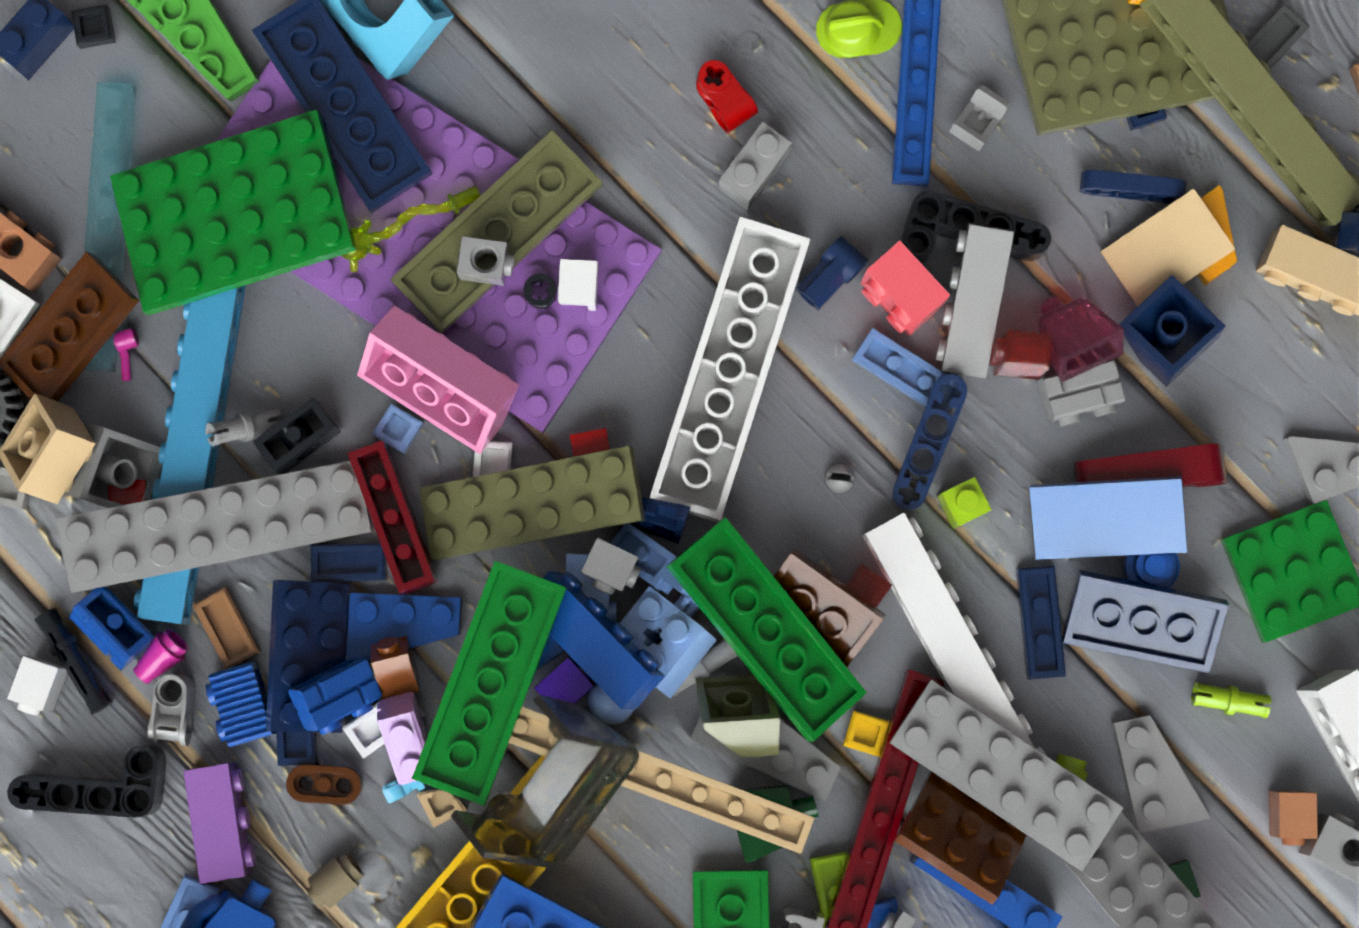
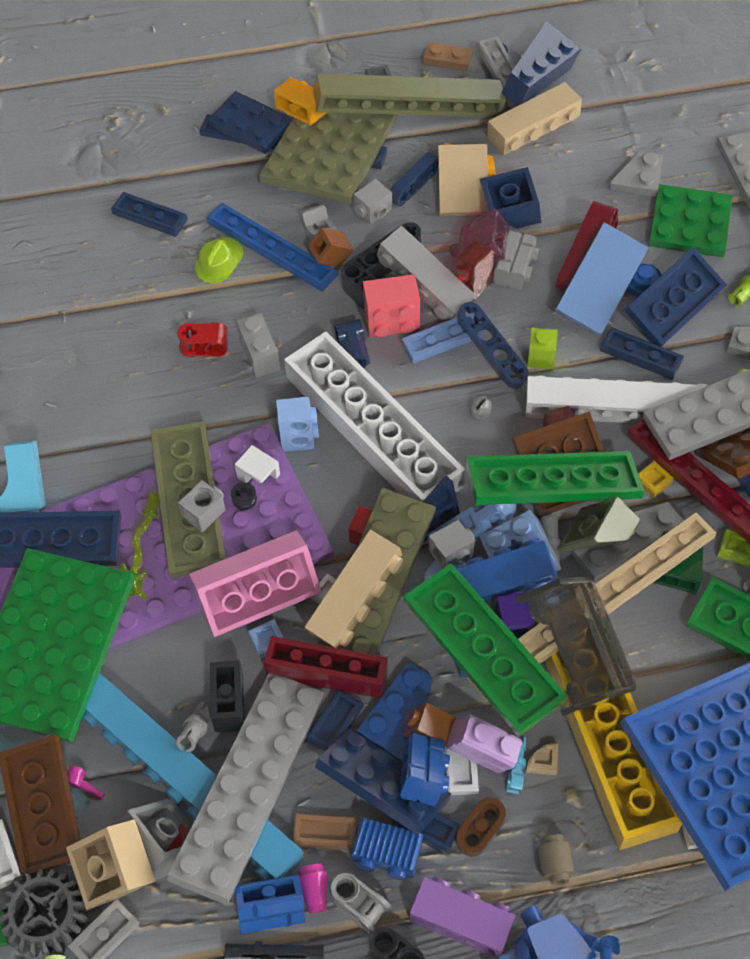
camera: 55 degrees left, 25 degrees down
none -> light blue brick [276,397,319,452]
none -> tan brick [304,529,403,649]
none -> dark orange brick [308,228,354,268]
none -> light grey brick [354,179,392,224]

